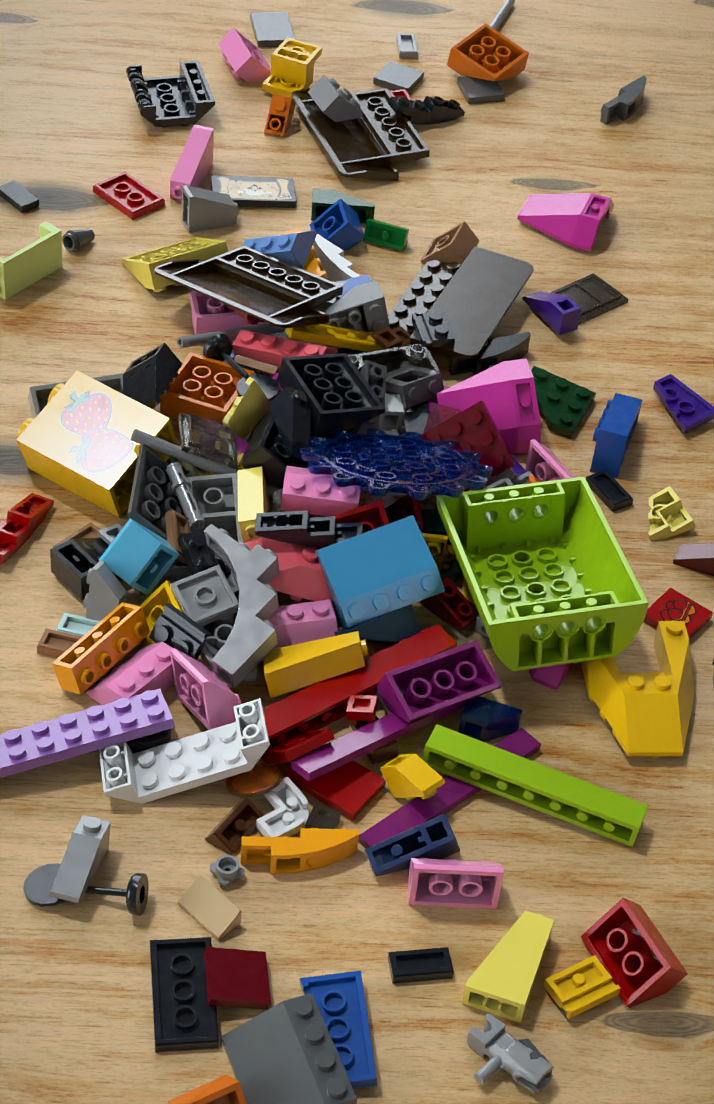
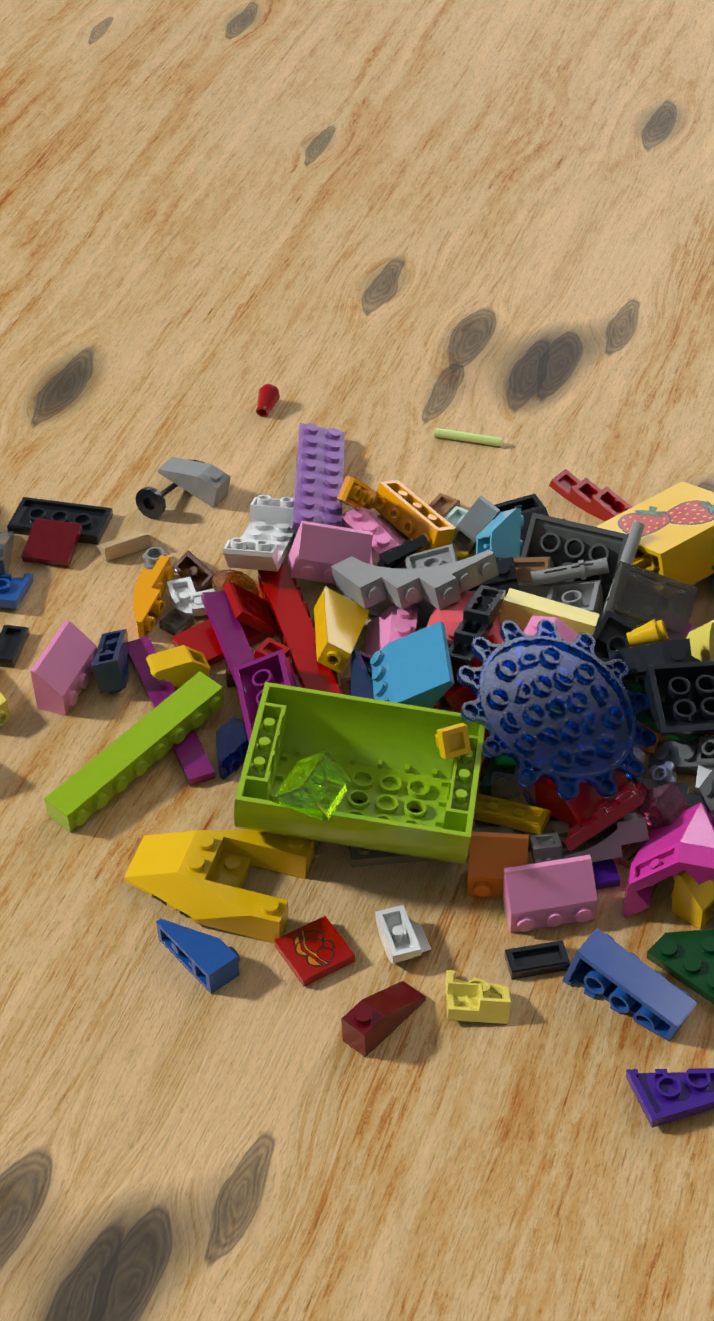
camera: 115 degrees right, 0 degrees up
none -> clear neon green slope [273,750,351,822]
none -> light orange slope [336,476,376,510]
none -> white slope [375,905,431,964]
none -> yellow tile [435,723,471,759]
none -> yellow cone [626,619,668,647]

